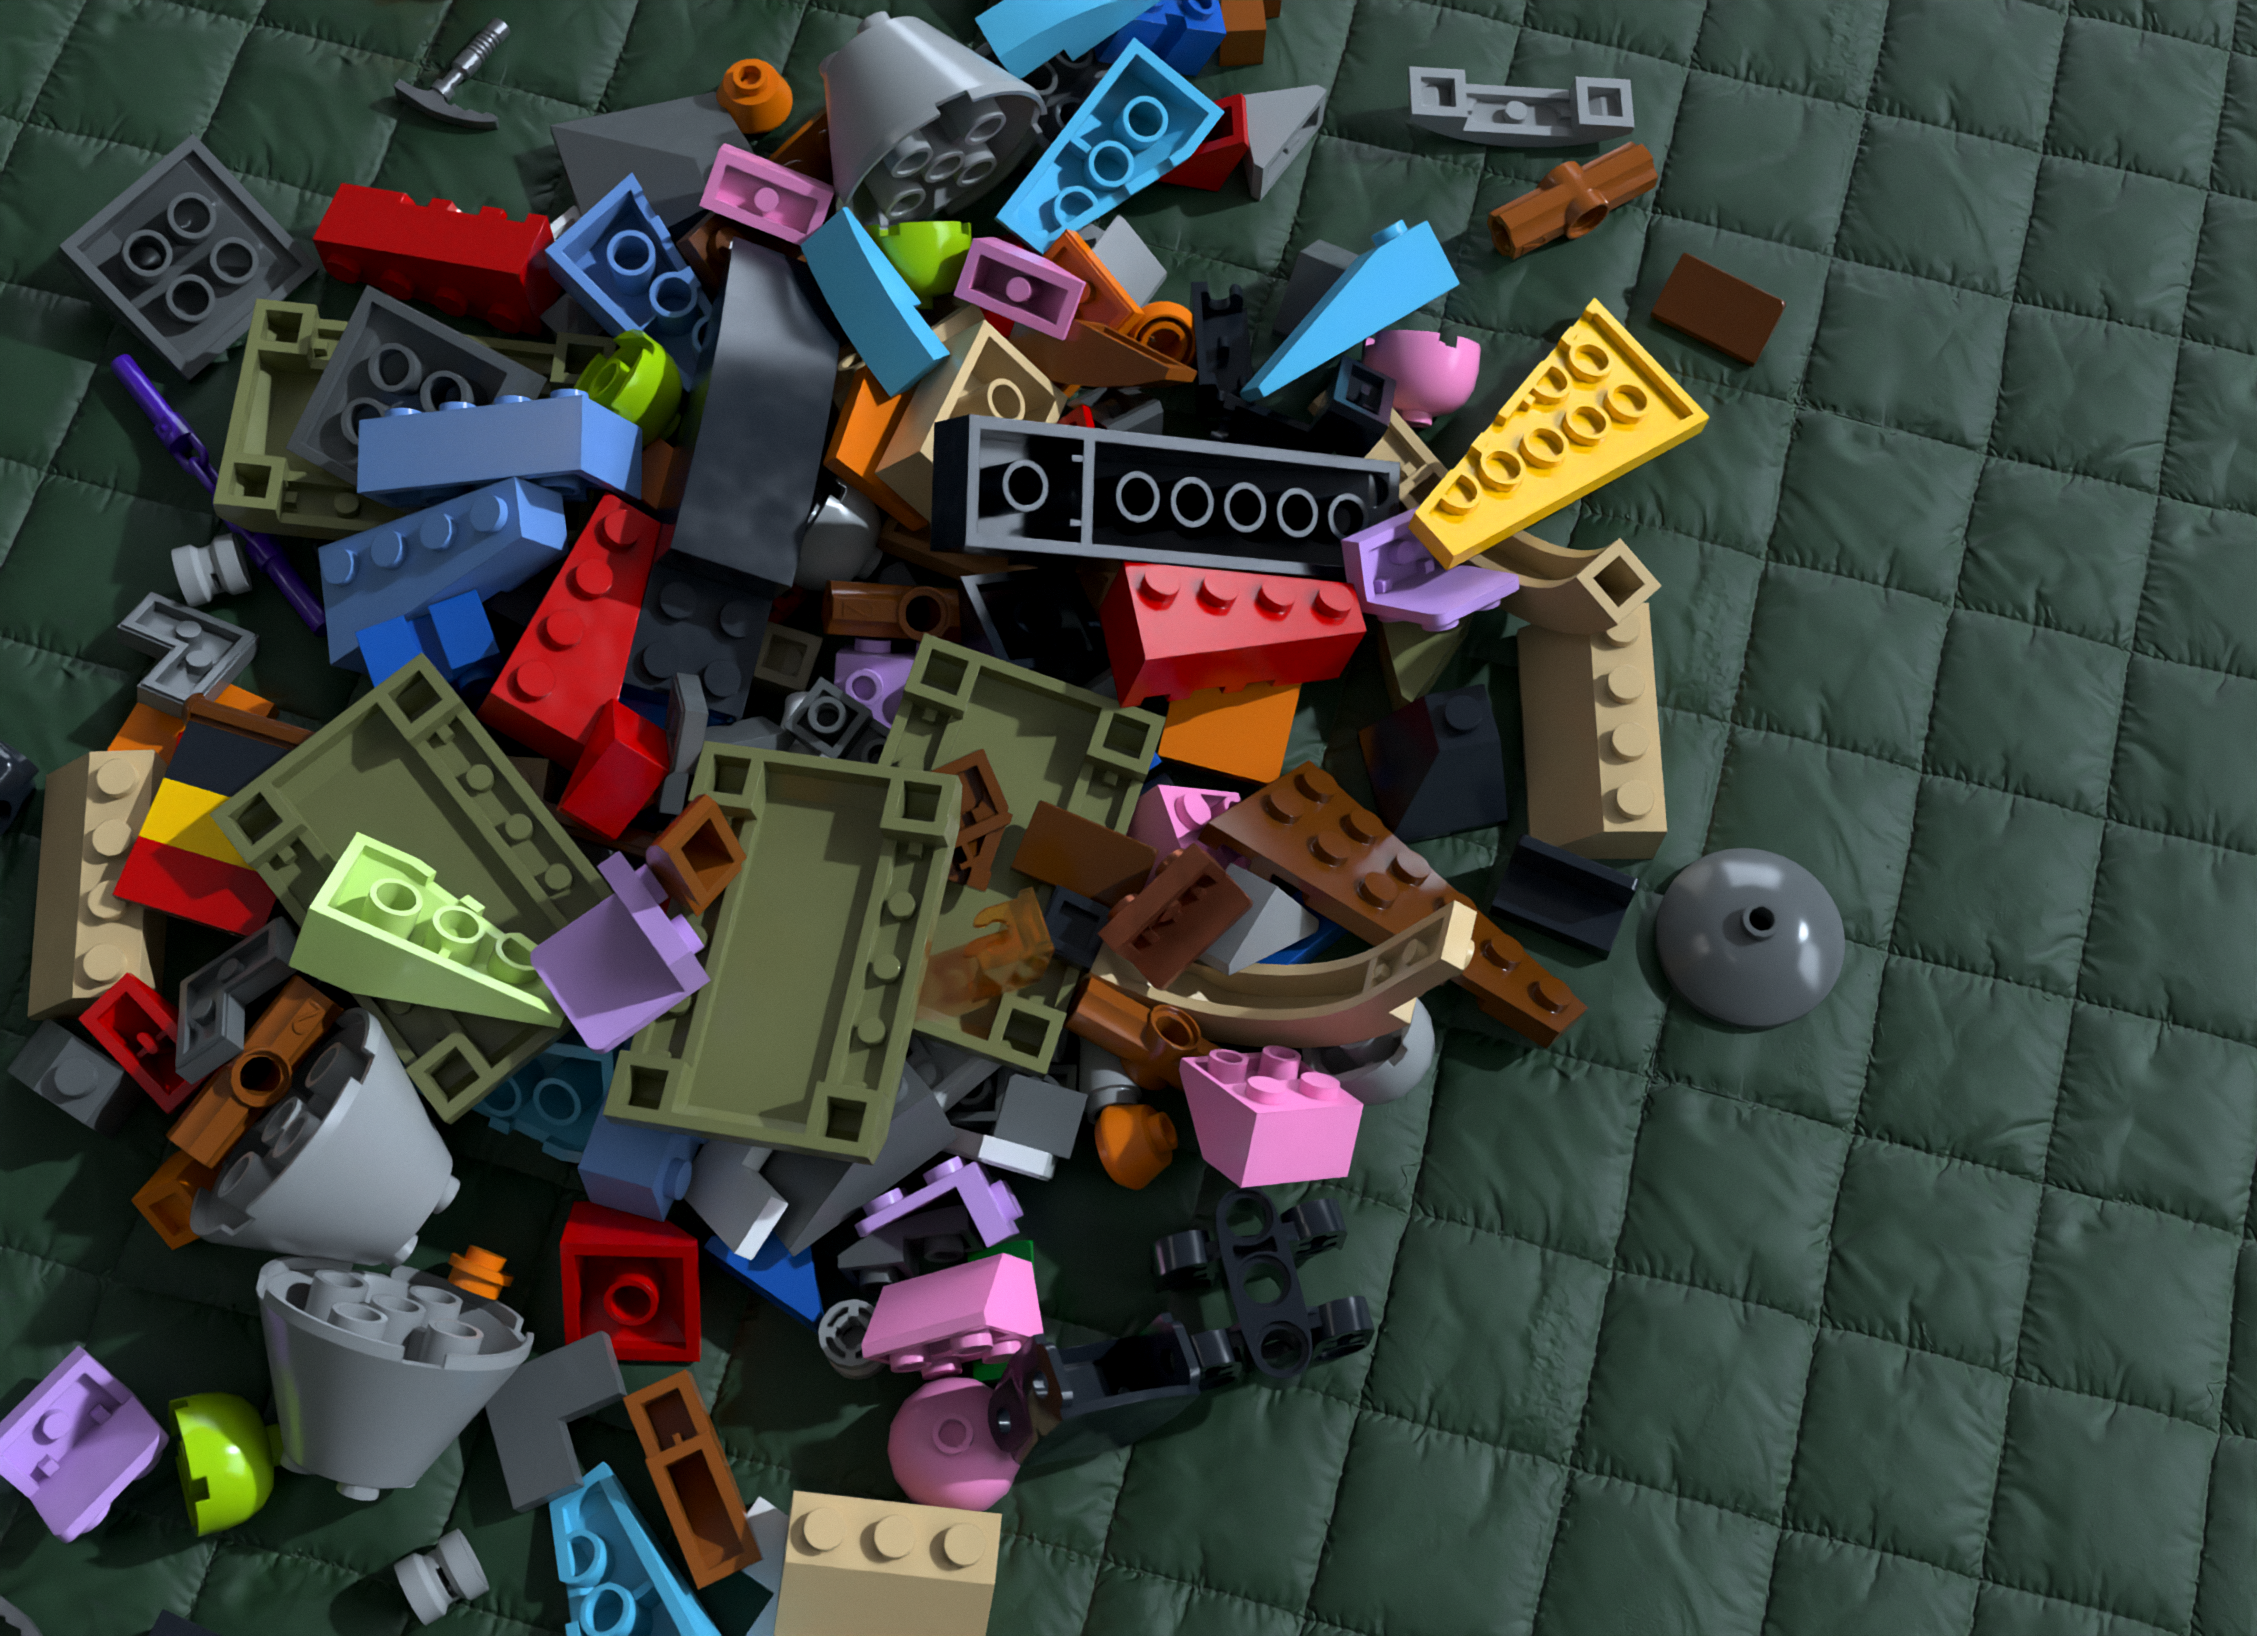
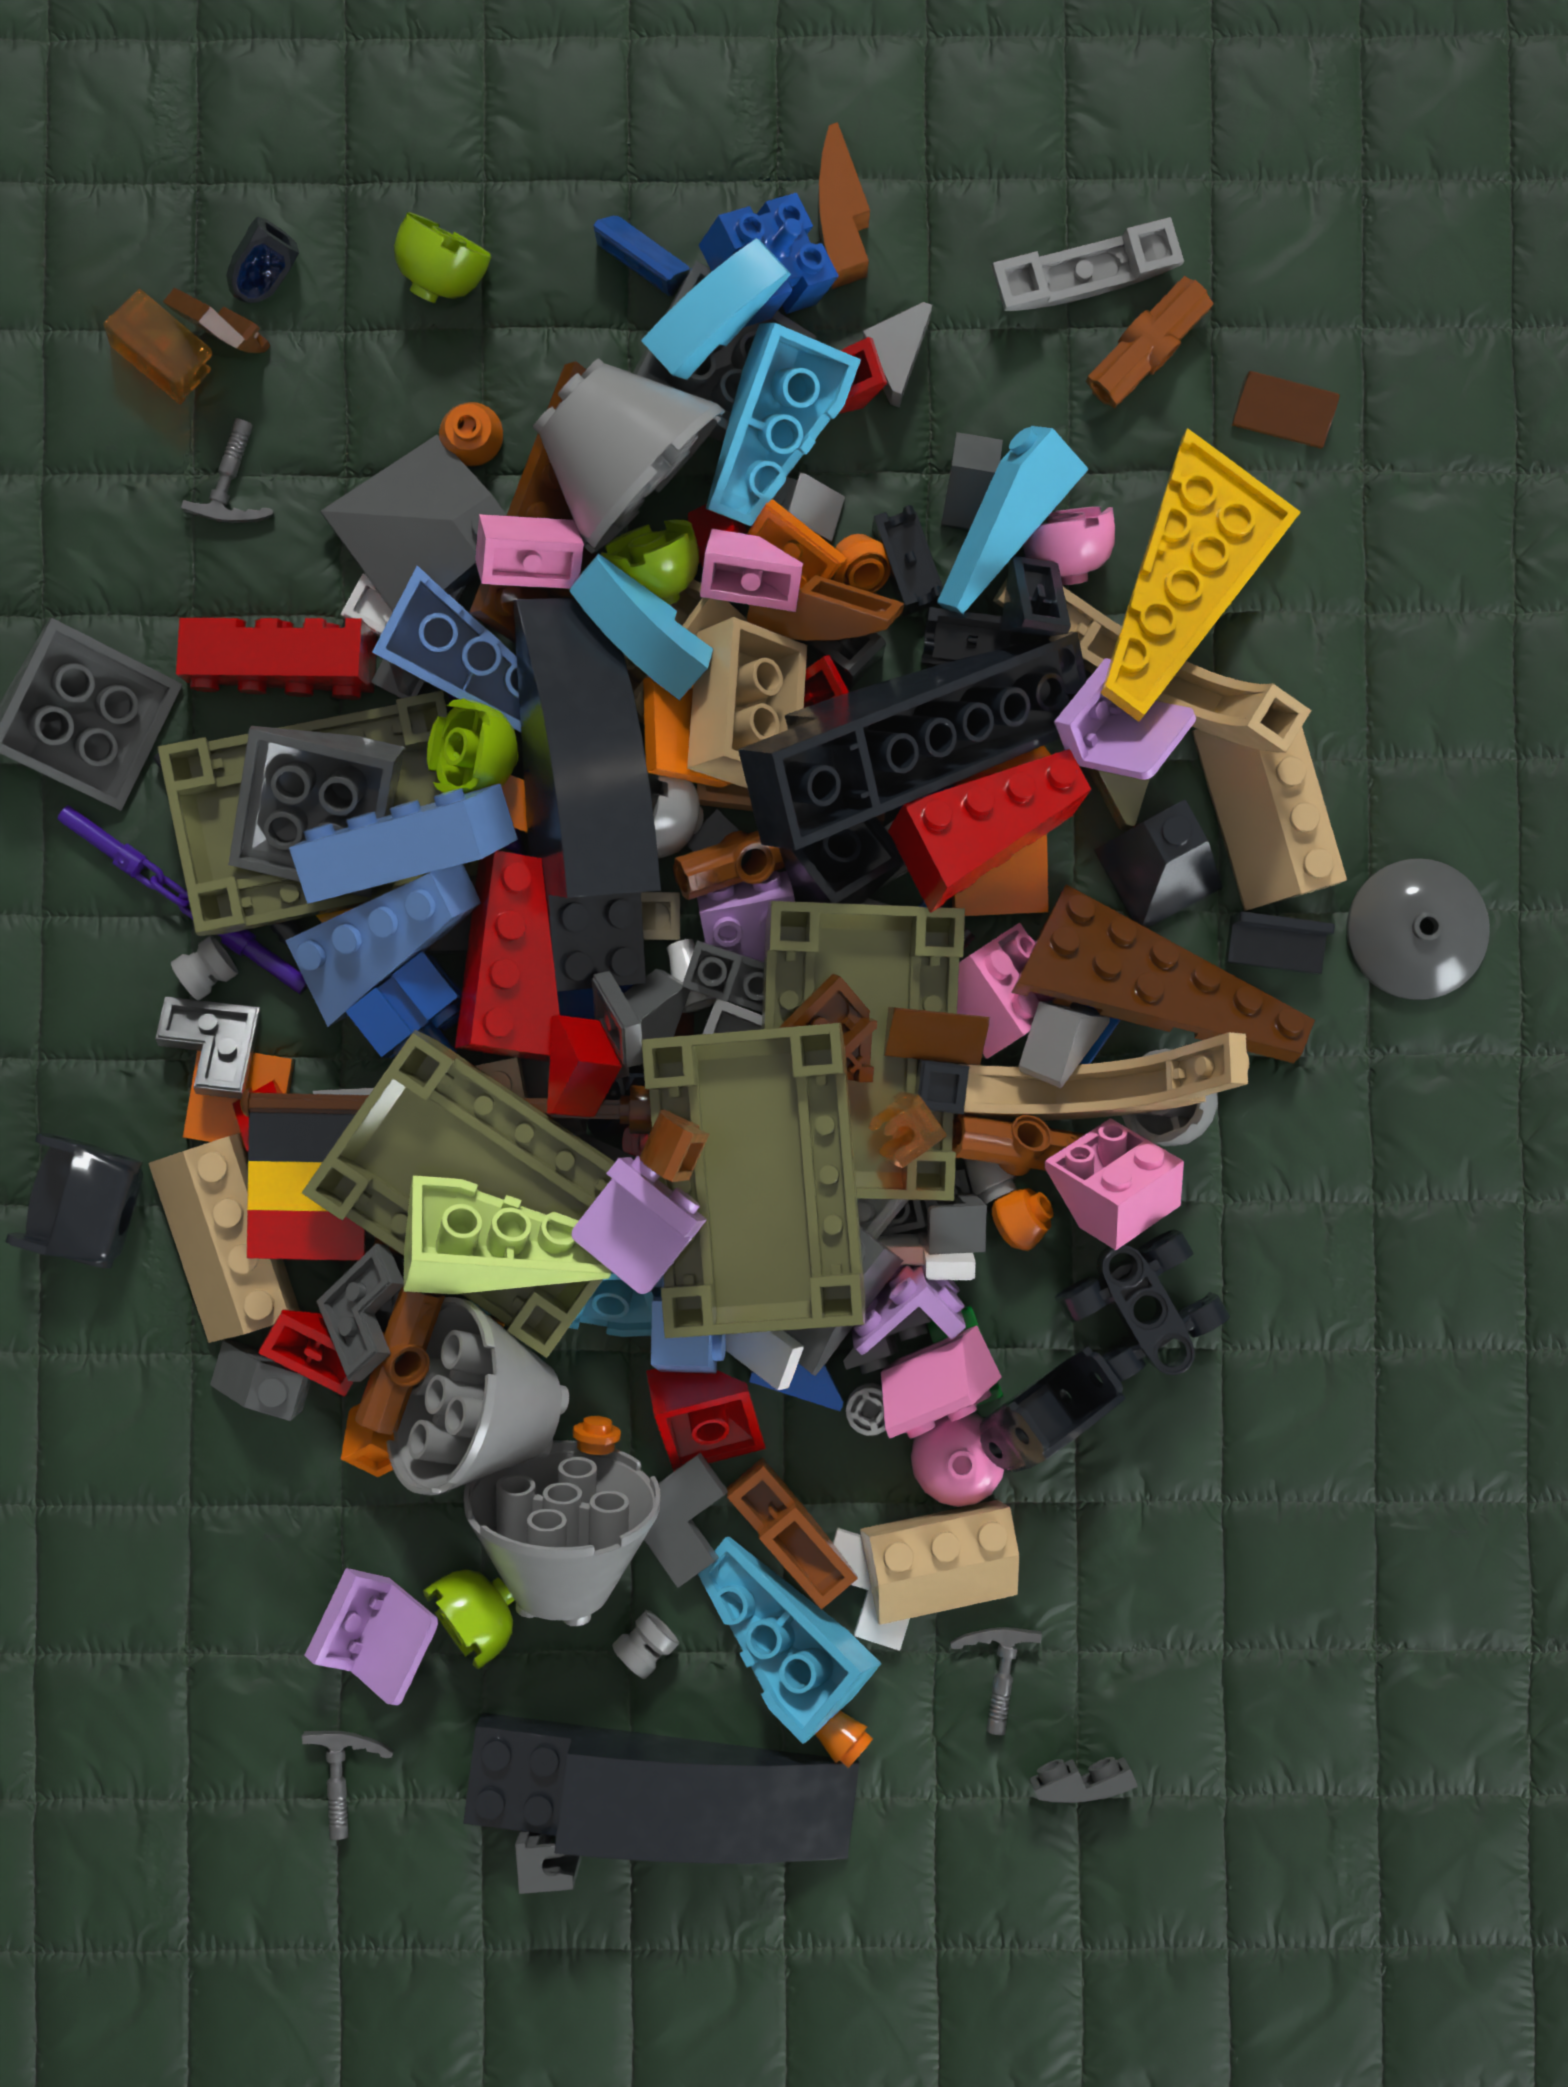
camera: 15 degrees left, 20 degrees up
copper bracket [1097,842,1253,991] -> none

